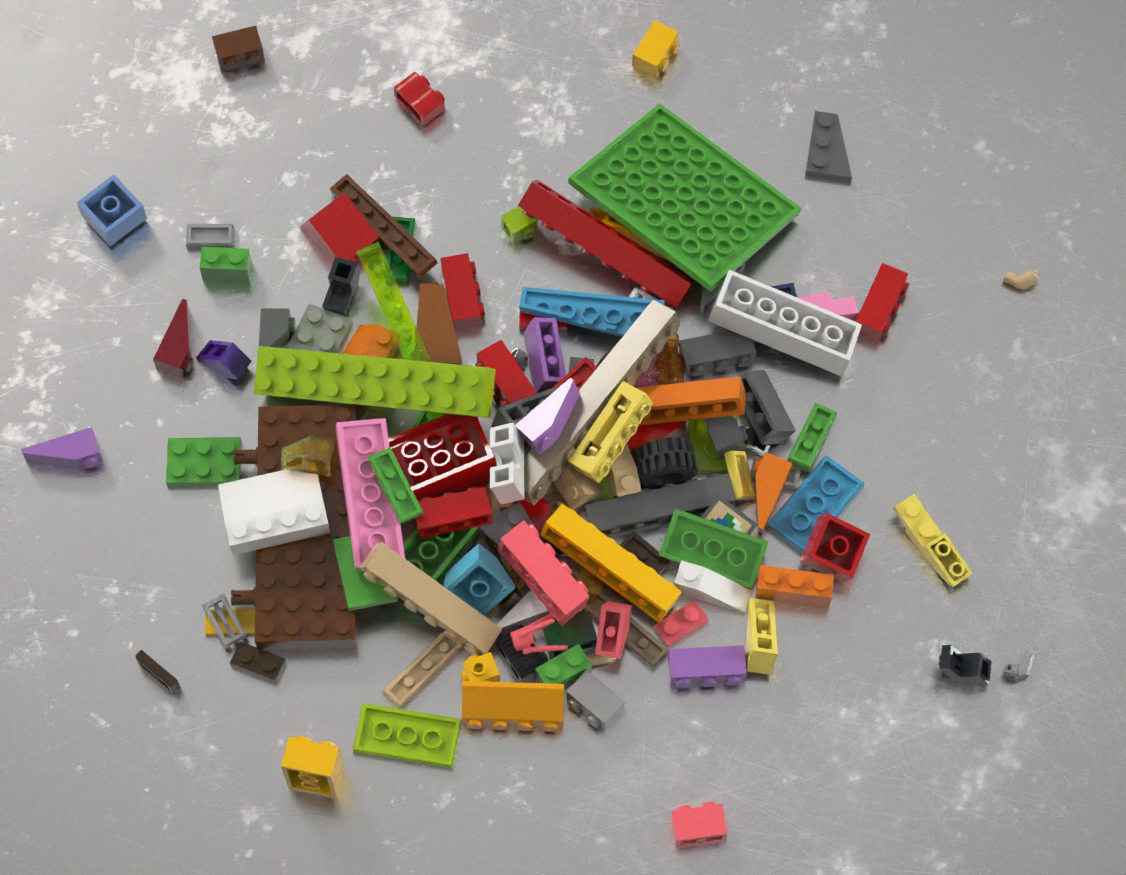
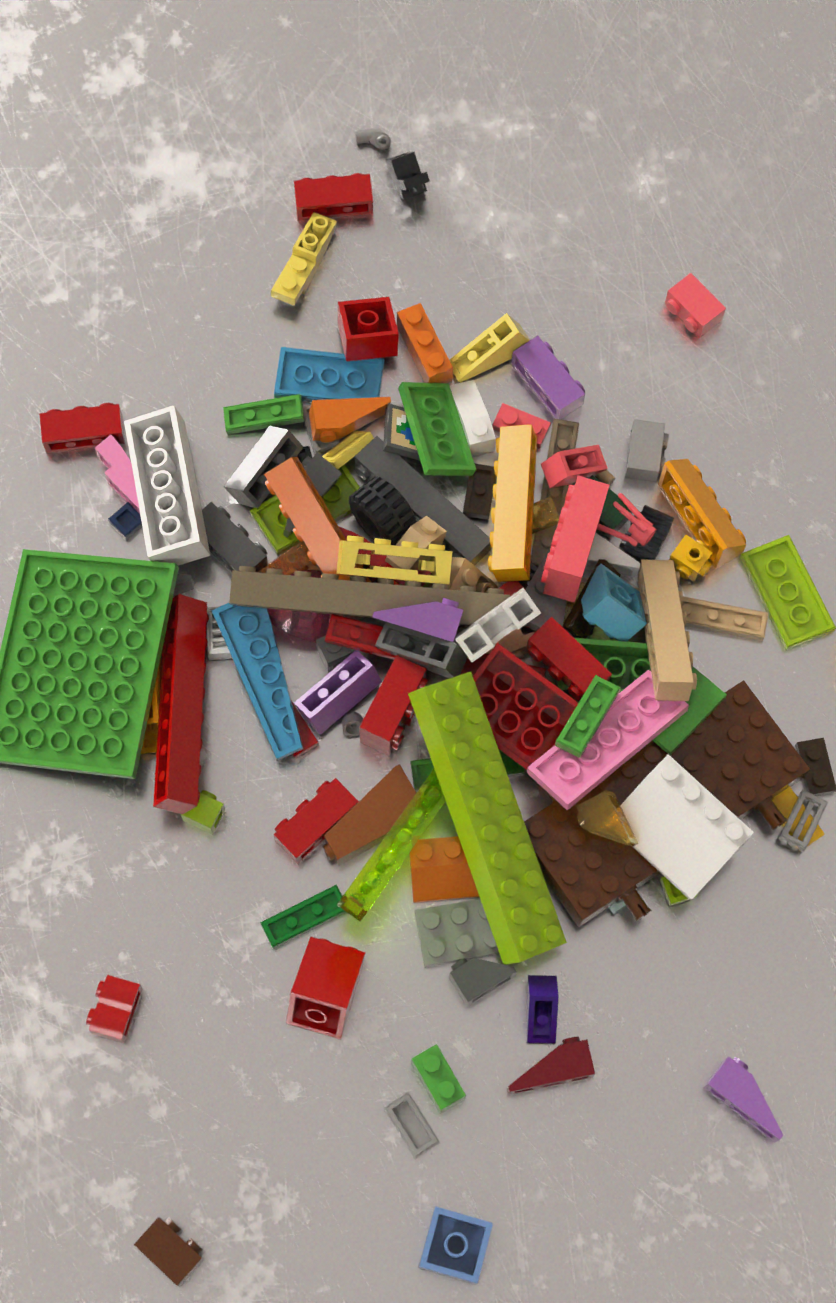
camera: 125 degrees left, 5 degrees up
bright green plate [166,437,242,487] -> none
black brick [322,257,360,316] -> none
reddish brown plate [329,174,438,278] -> none
bright green brick [535,644,592,689] -> none
none -> red brick [294,173,373,220]

